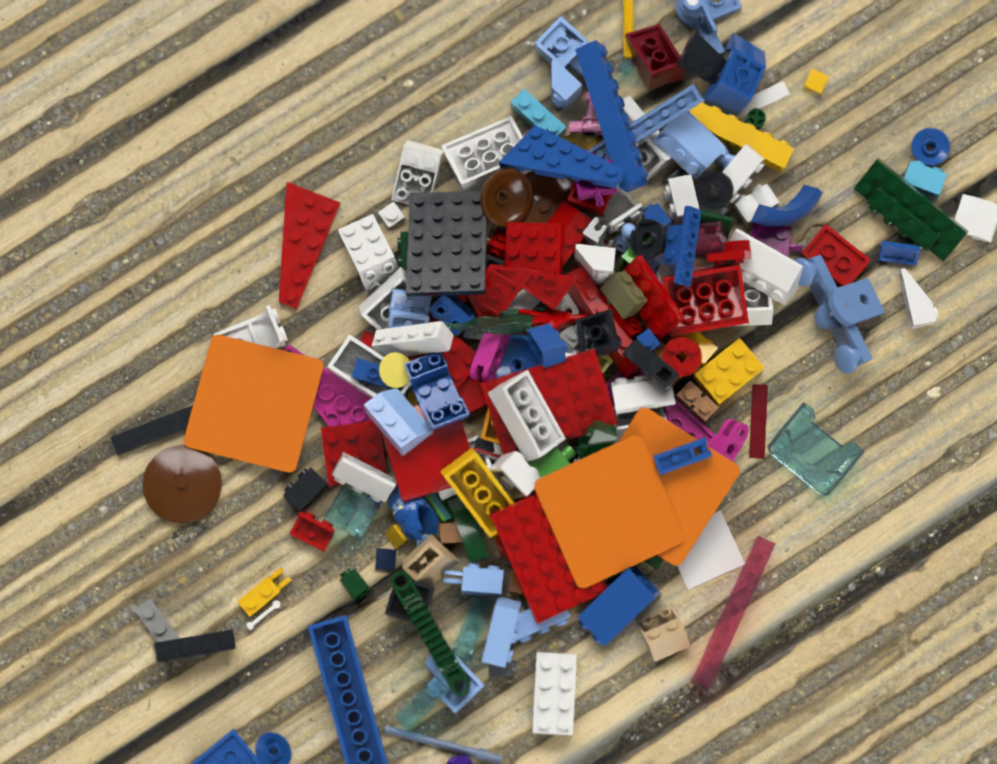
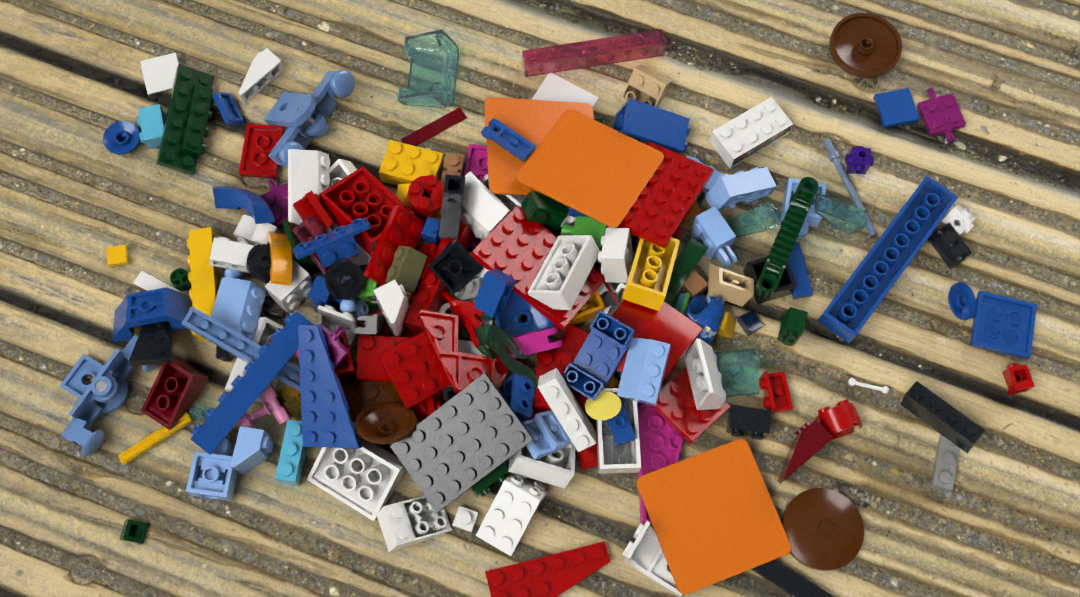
camera: 125 degrees left, 10 degrees down
yellow hinge [237,568,292,617] -> none
dark pink piece [710,419,749,462] -> none
none -> light orange slope [267,231,292,286]
none -> dark red slope [778,420,833,484]
none -> blue tile [787,242,813,299]
none -> red brick [816,399,863,440]
none -> red brick [1002,363,1035,395]

